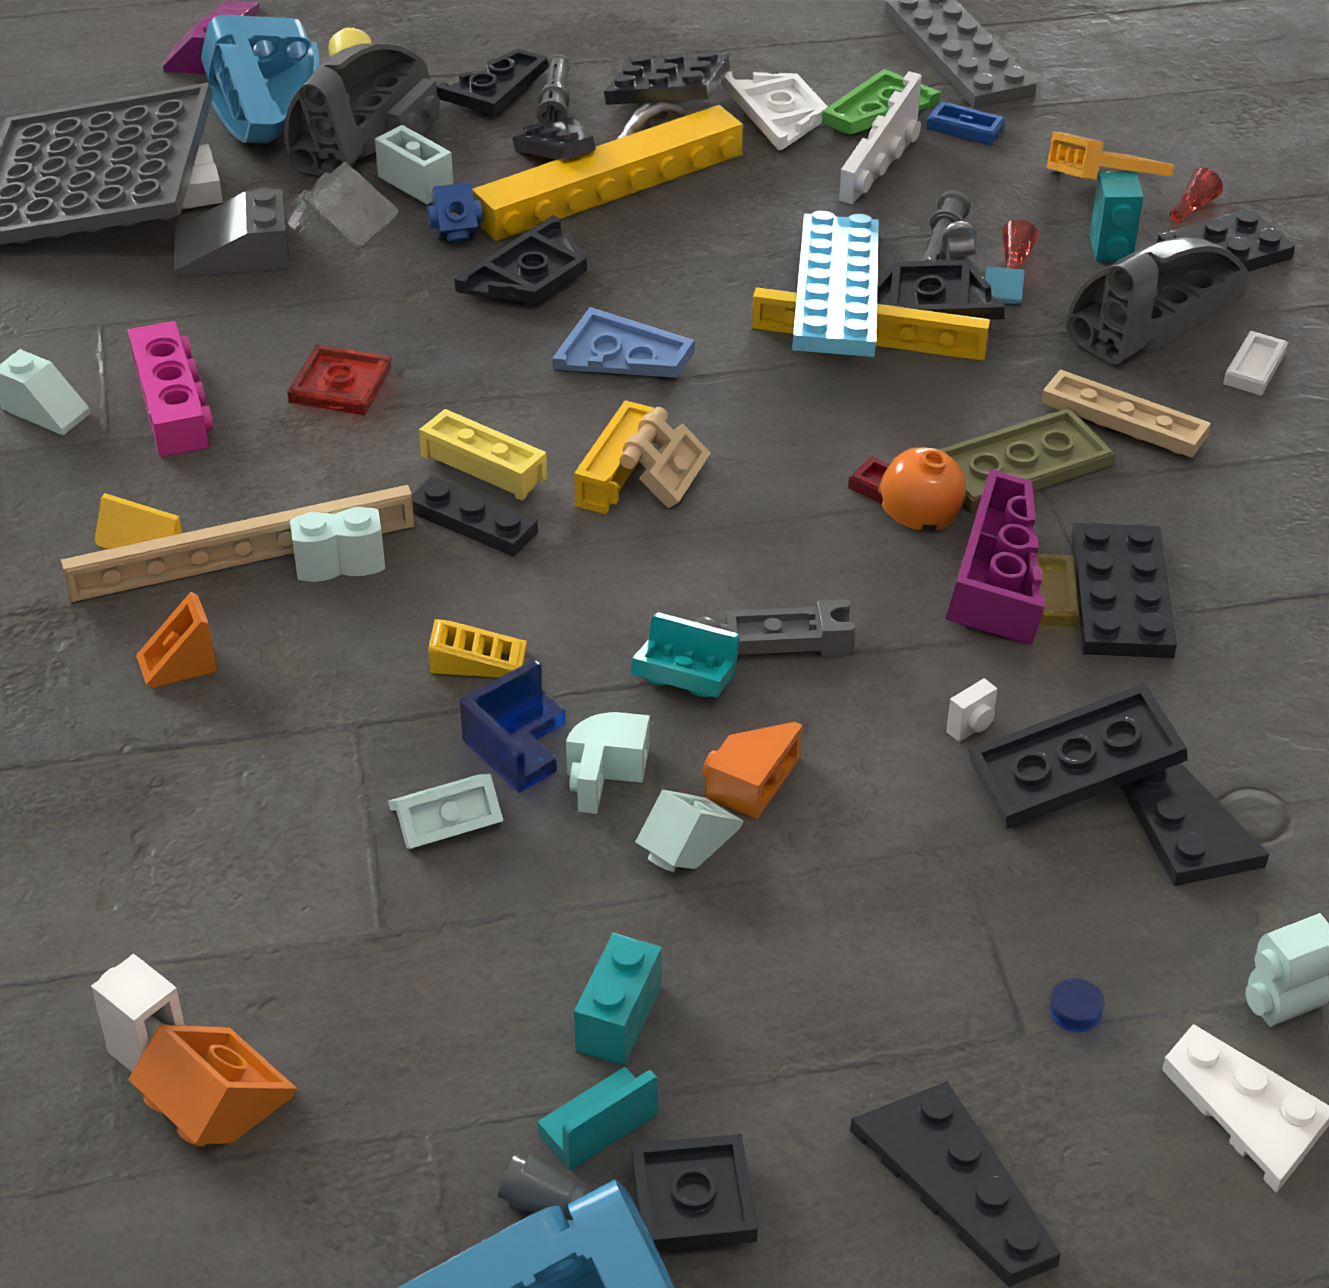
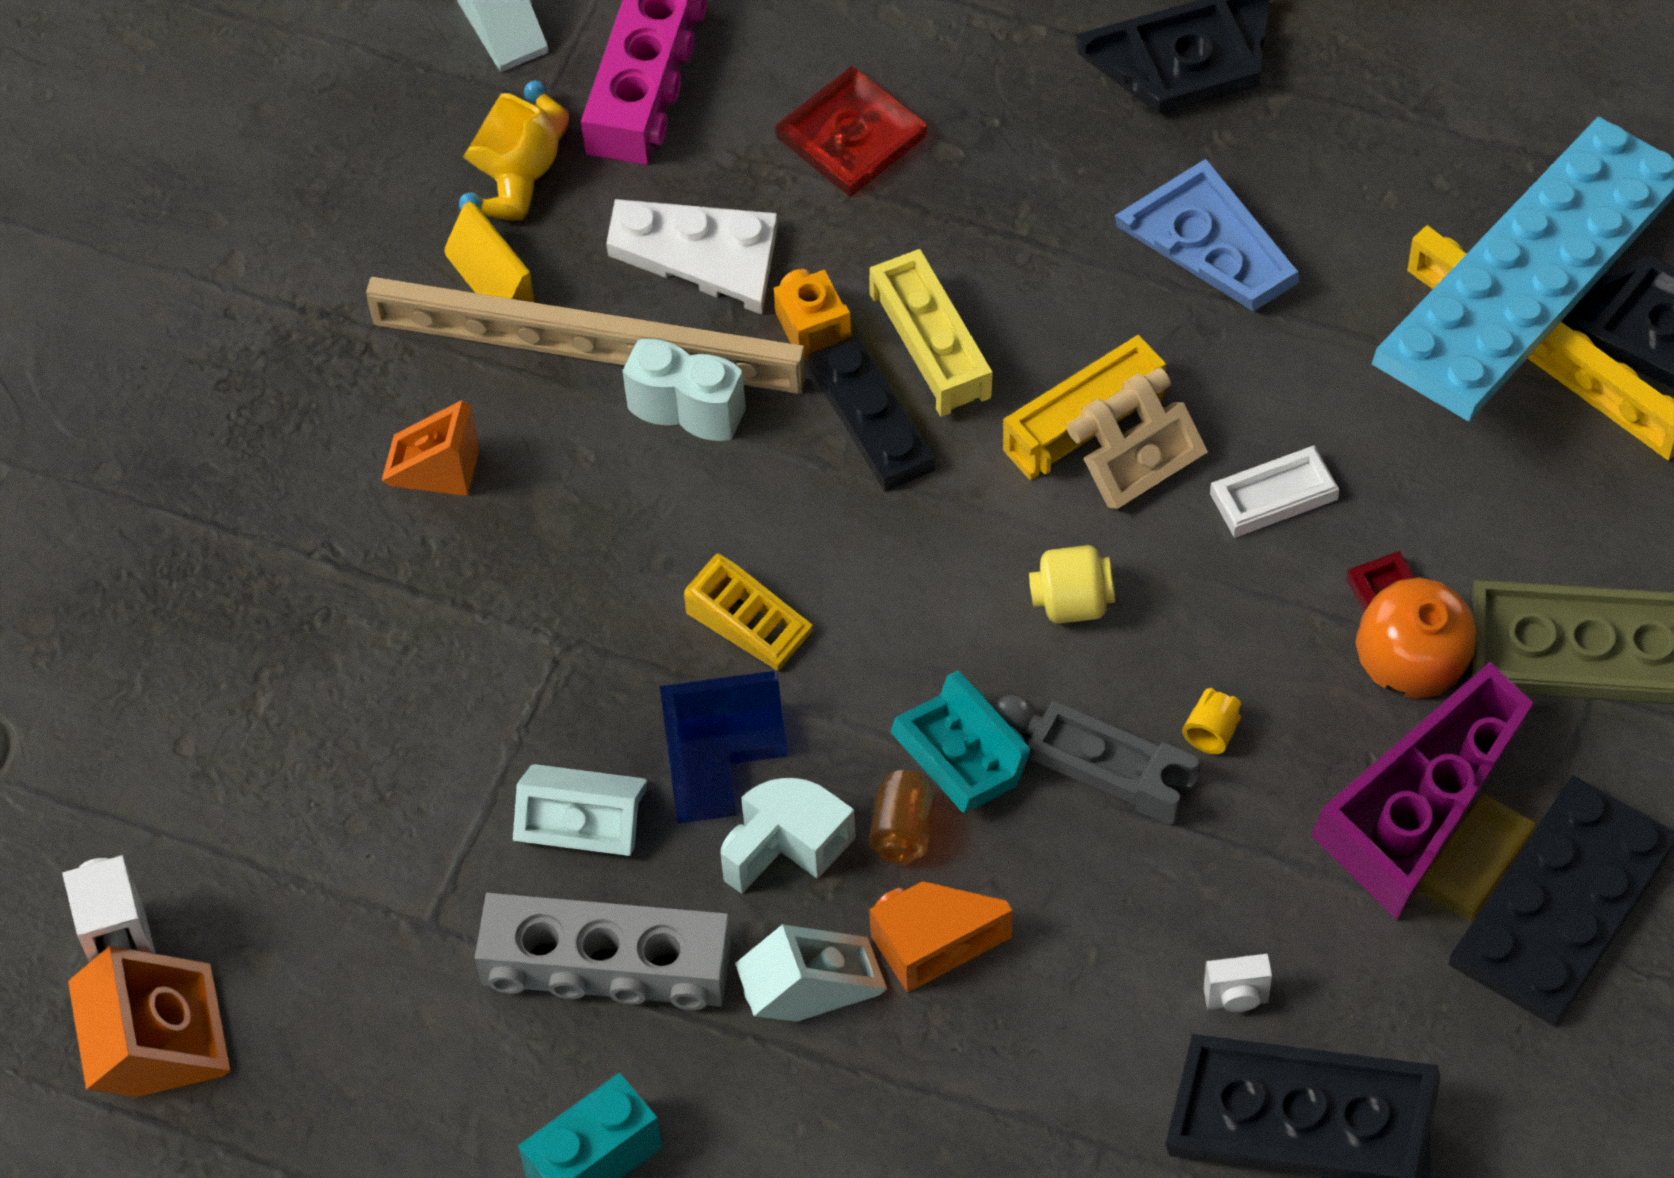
camera: 35 degrees right, 15 degrees up
none -> yellow piece [459,80,569,221]
none -> light grey brick [474,893,731,1010]
none -> white wing [606,199,777,315]
none -> light orange brick [774,269,851,361]
none -> clear orange brick [868,770,935,864]
none -> light yellow head [1029,545,1115,624]
none -> yellow hose [1182,688,1242,755]
none -> white tile [1210,445,1339,538]

